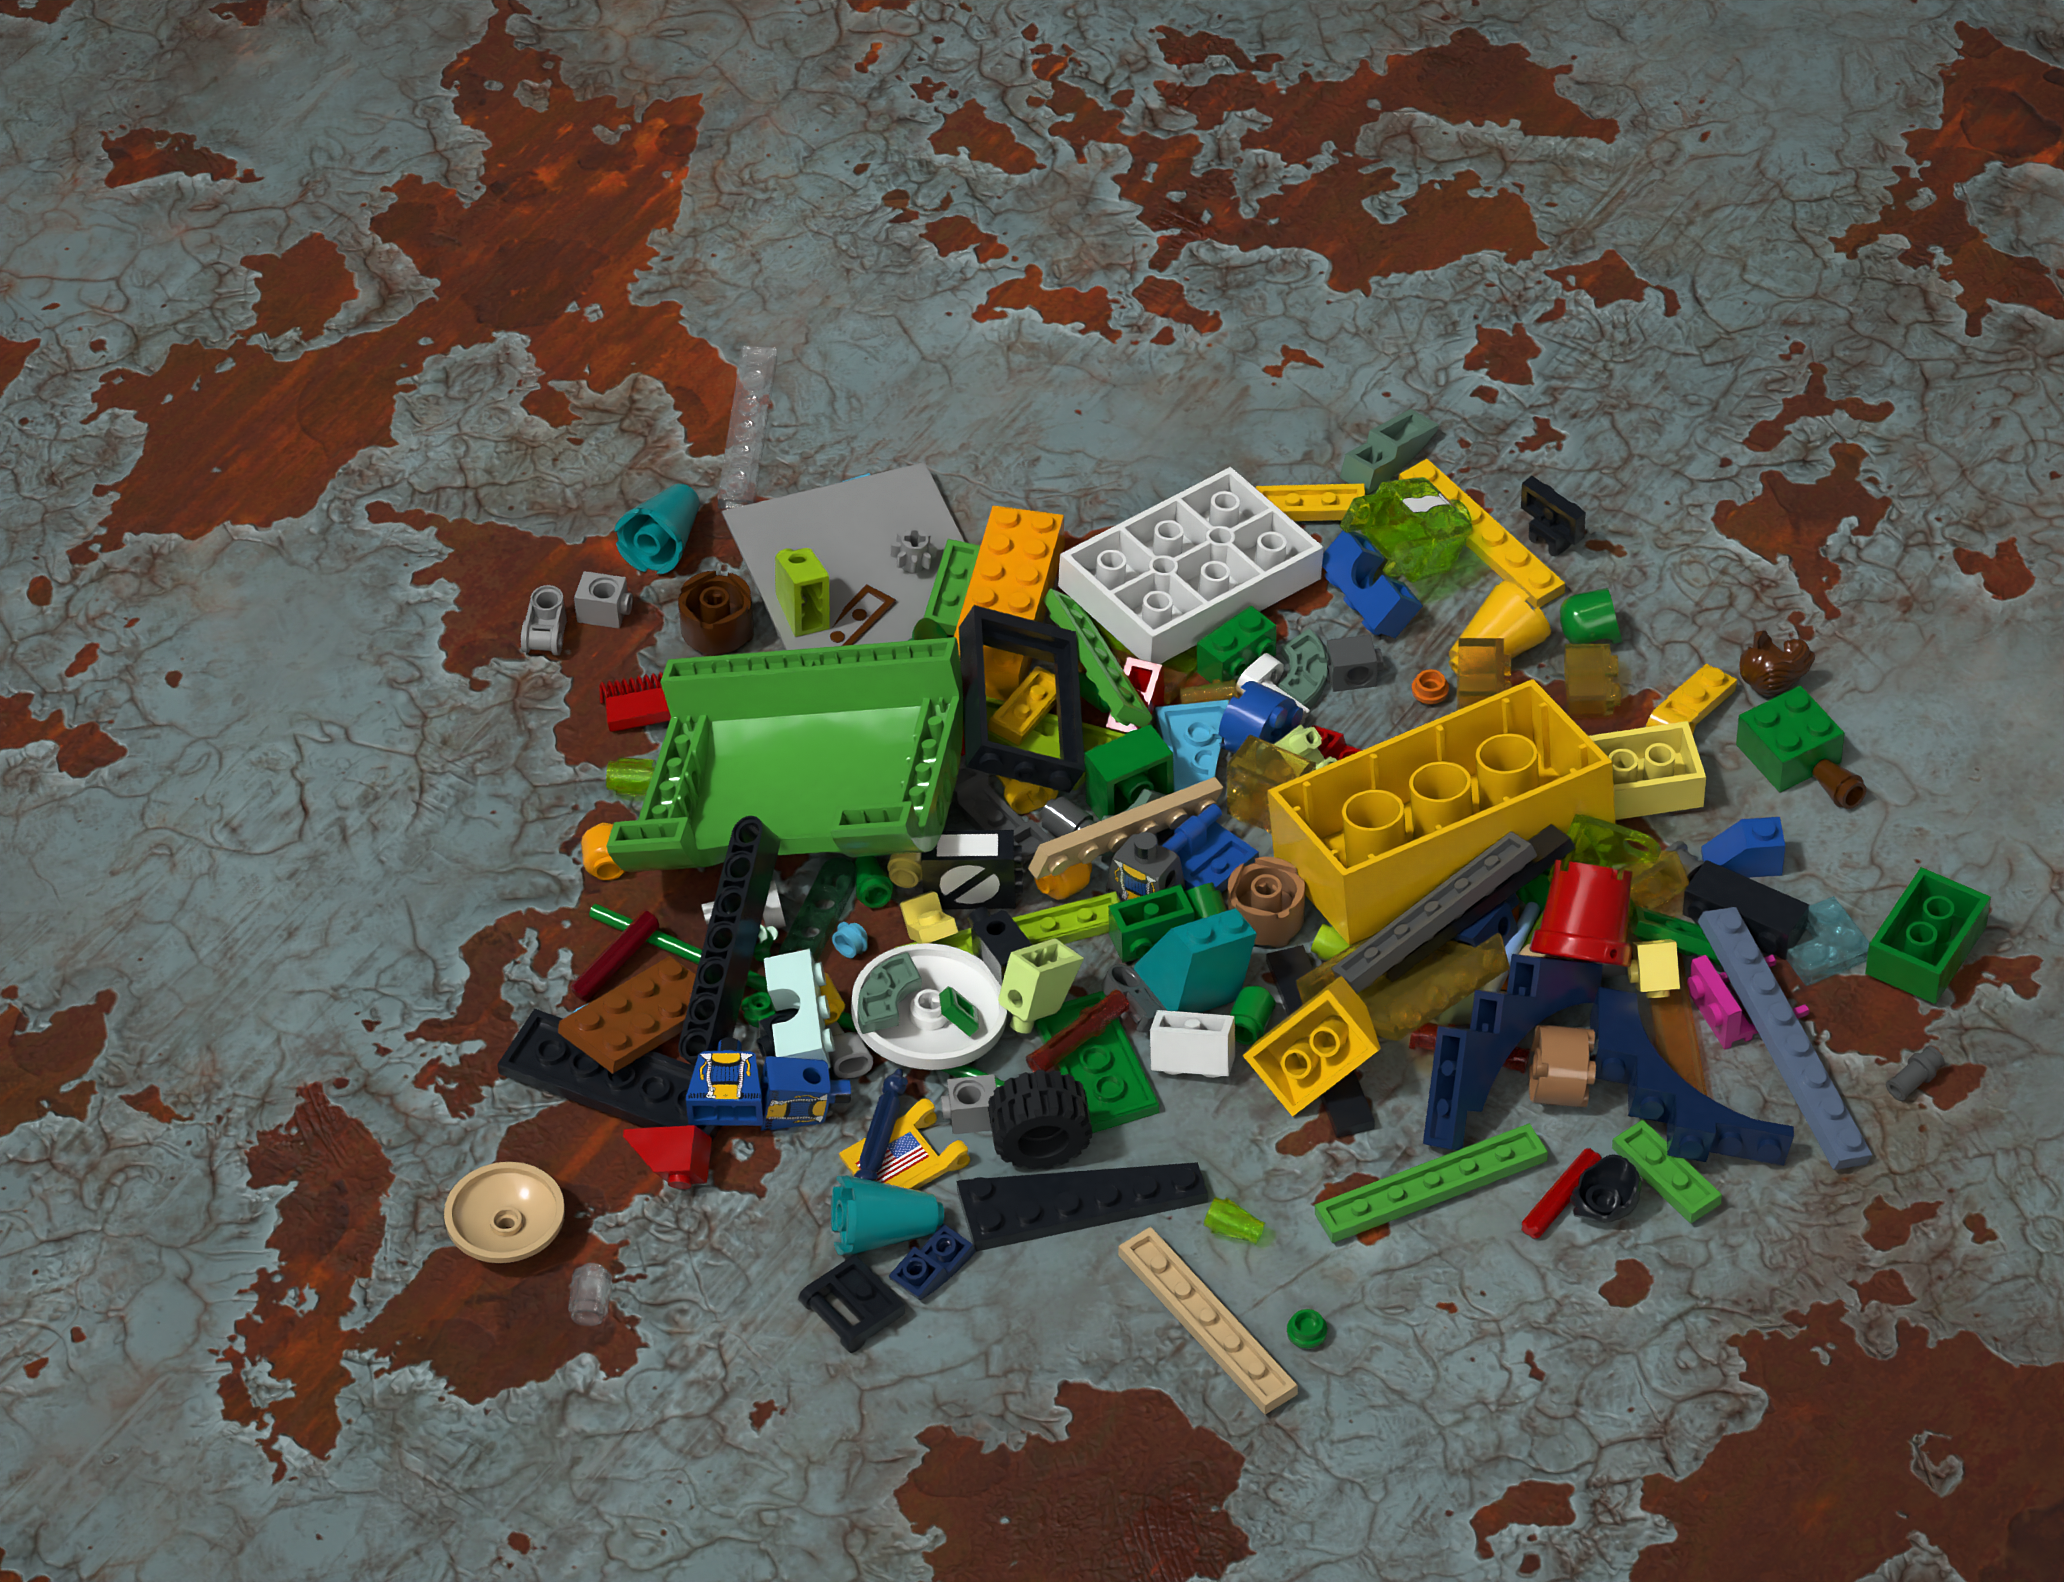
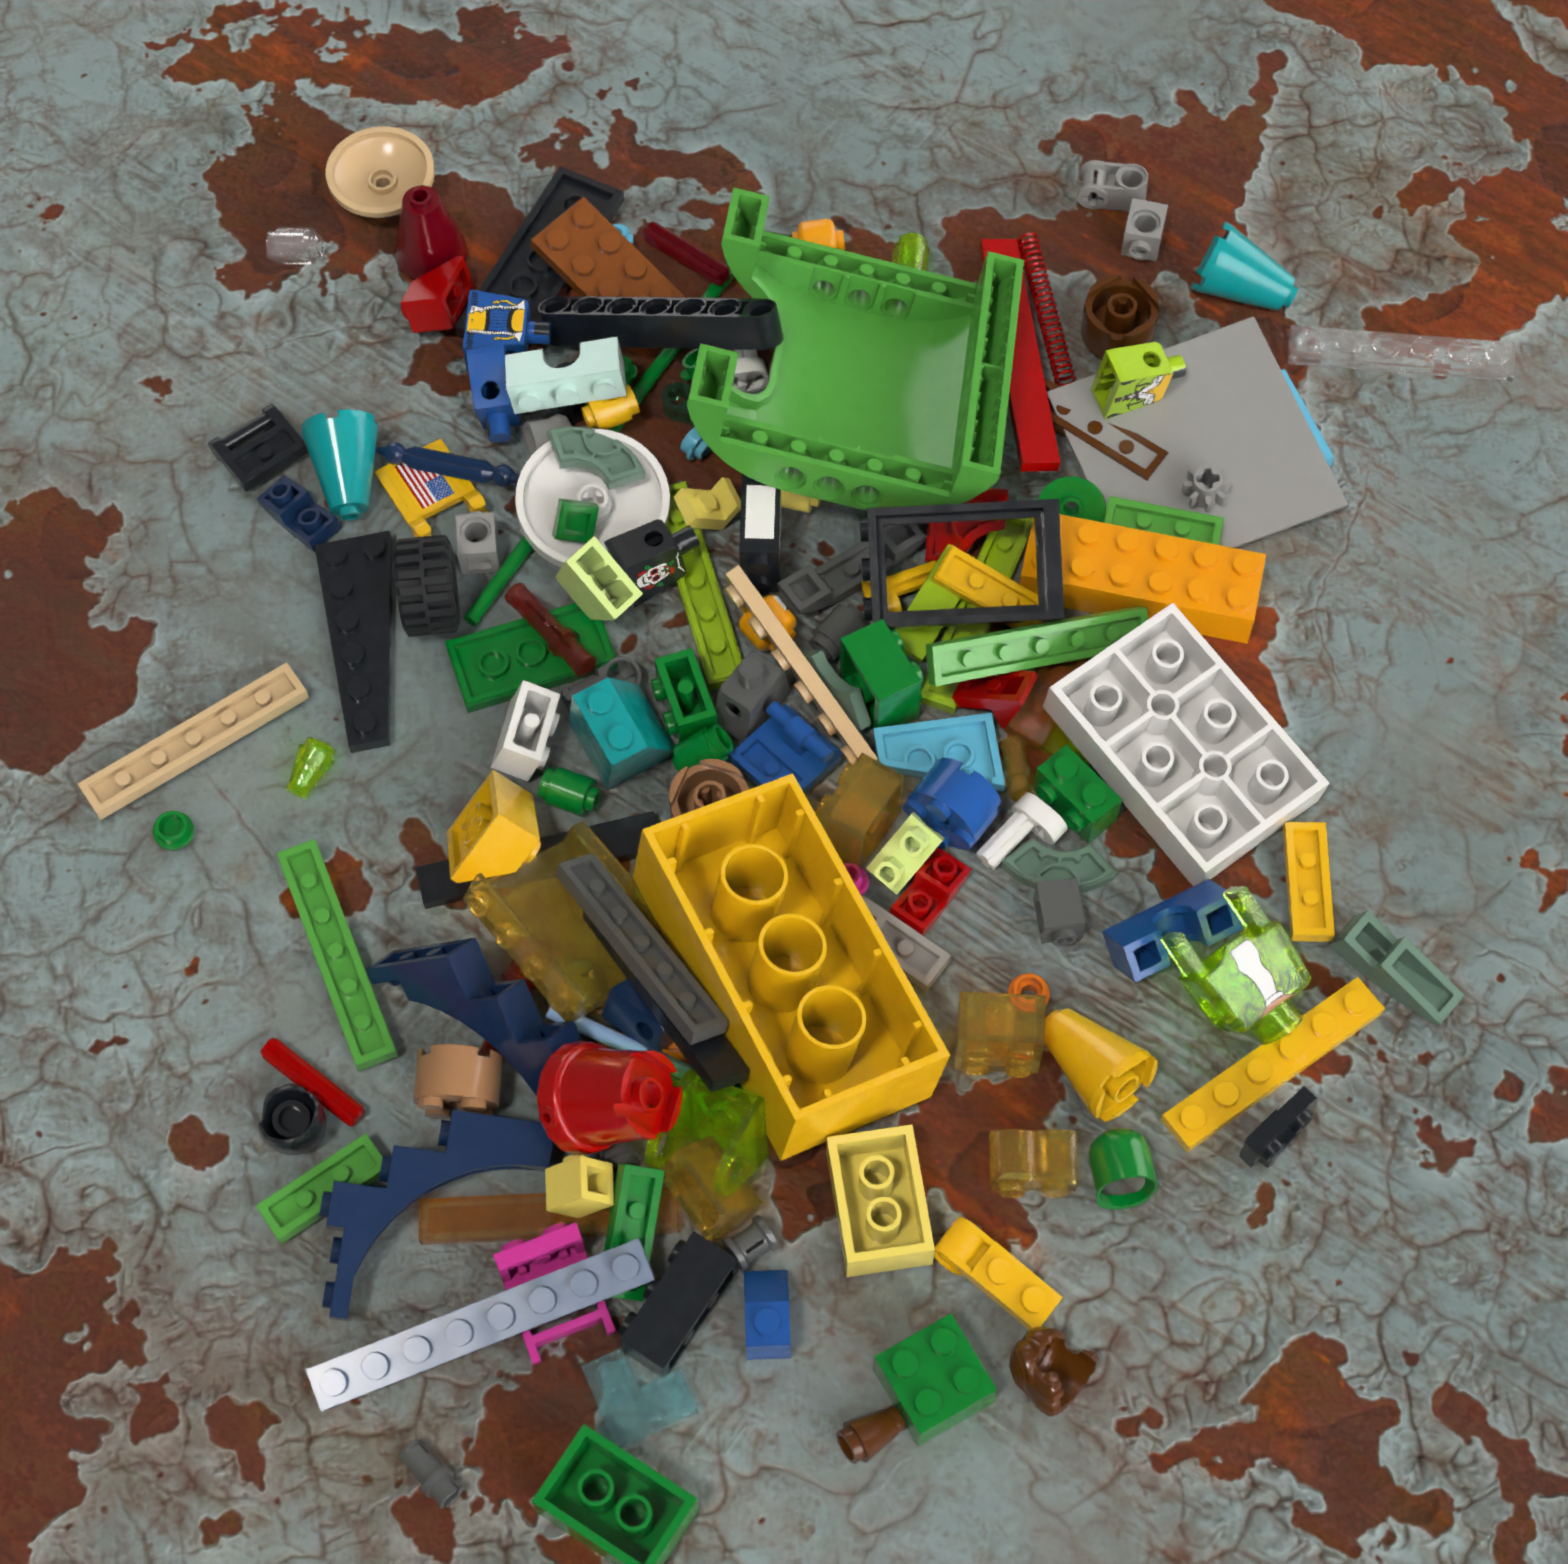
camera: 90 degrees right, 15 degrees up
none -> dark red cone [395,185,468,280]

